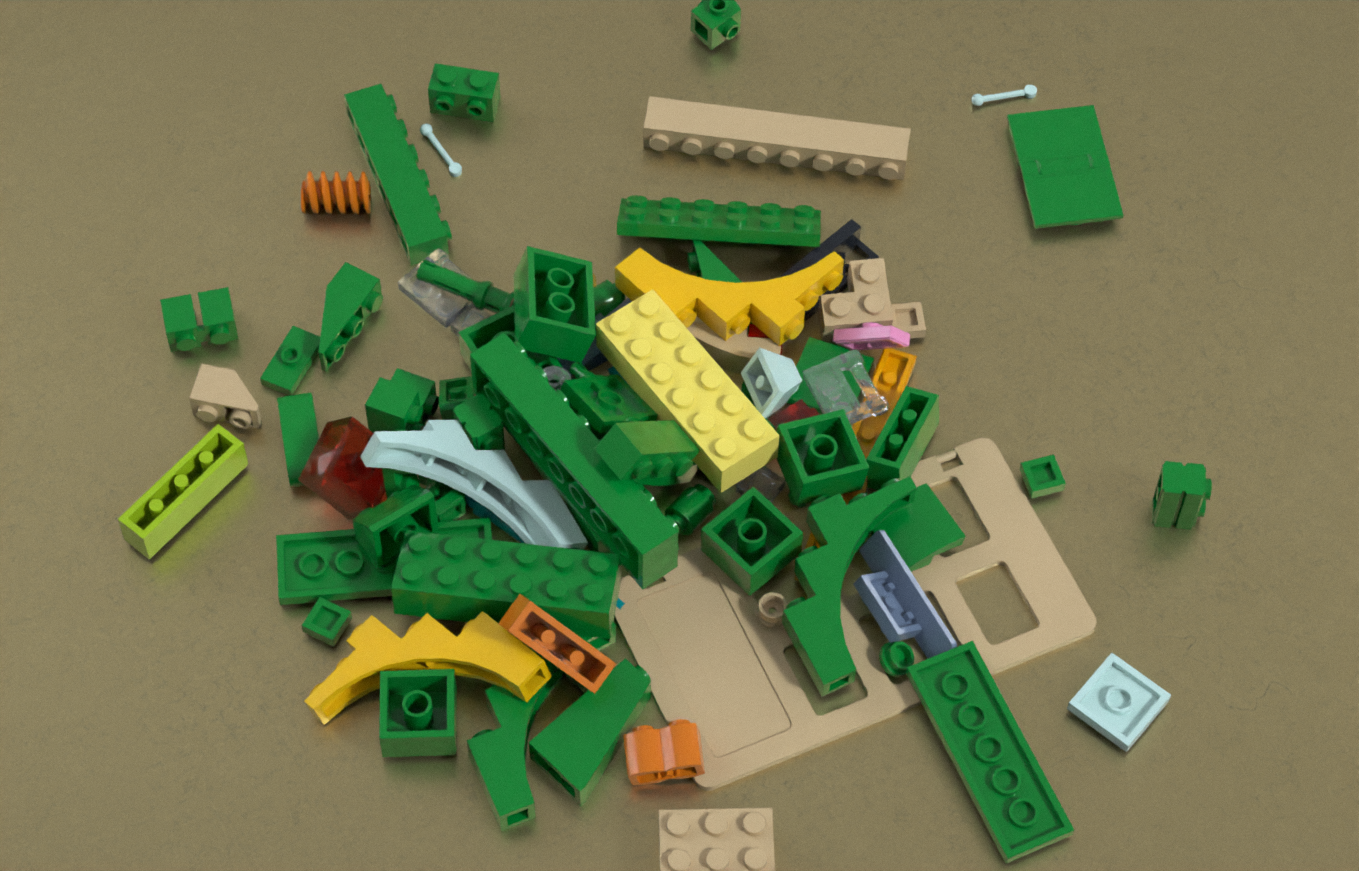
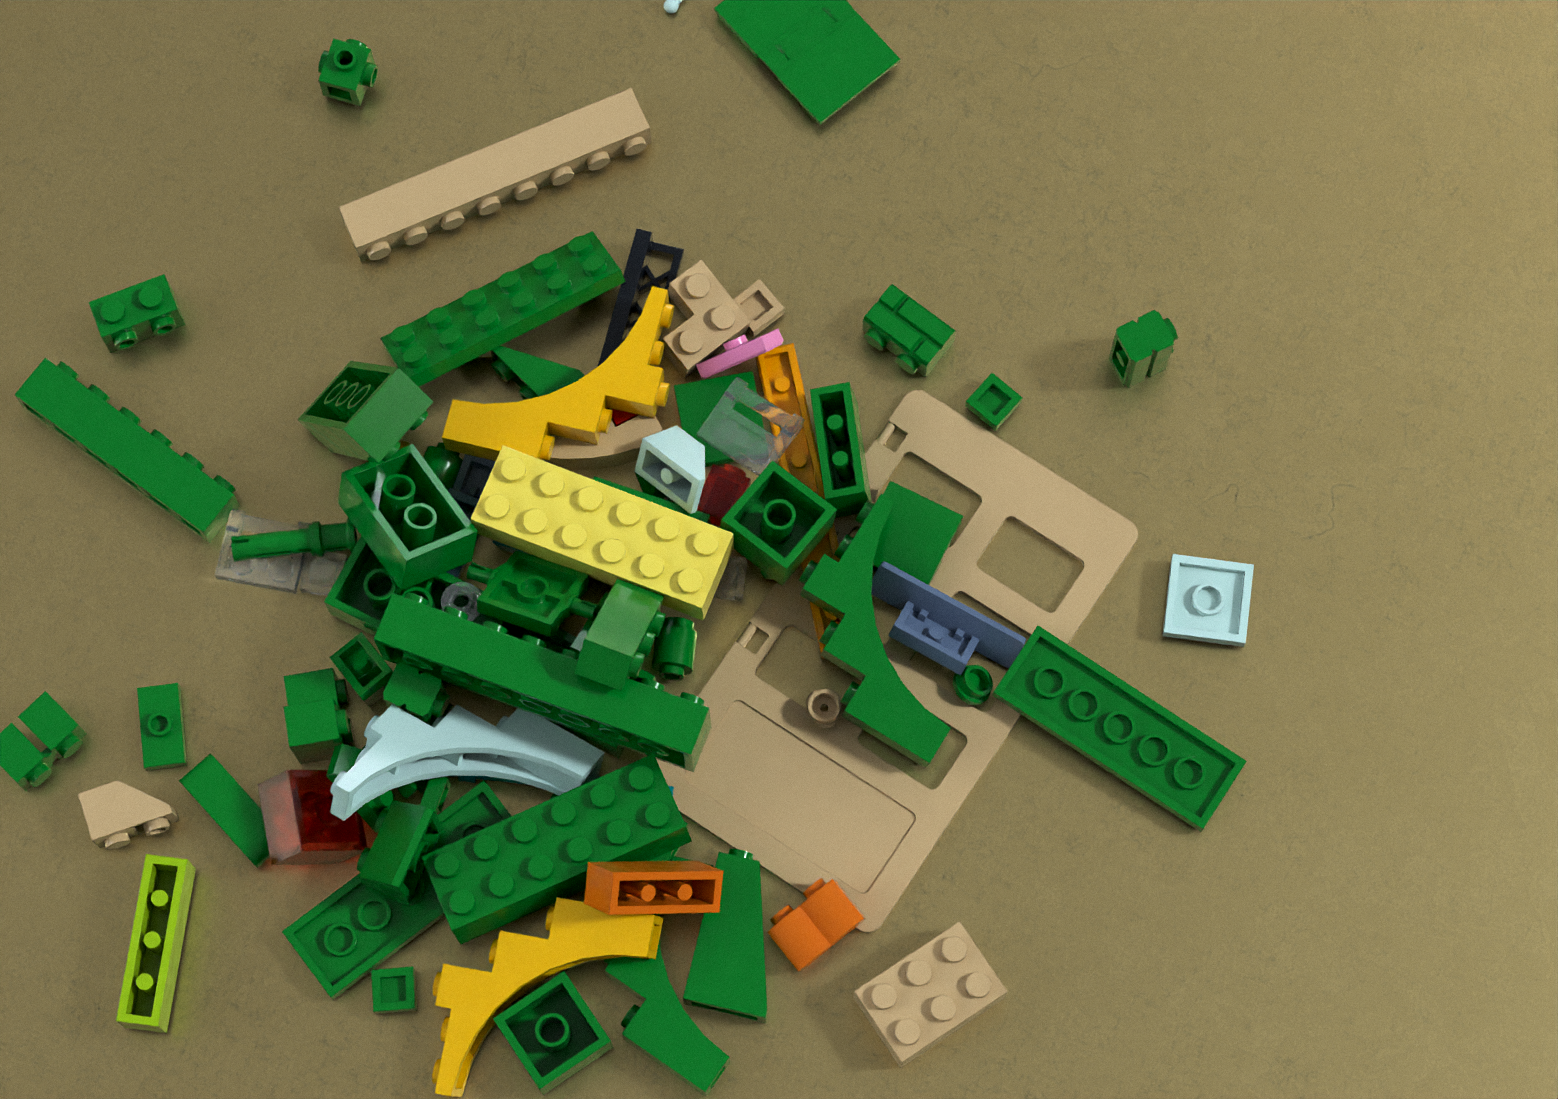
camera: 30 degrees left, 15 degrees up
orange piece [301,171,371,214] -> none
green slope [318,262,383,372] -> none
light aqua hinge [420,123,462,177] -> none
green brick [700,486,803,596] -> none
none -> green brick [298,361,433,463]
none -> green brick [862,284,956,377]

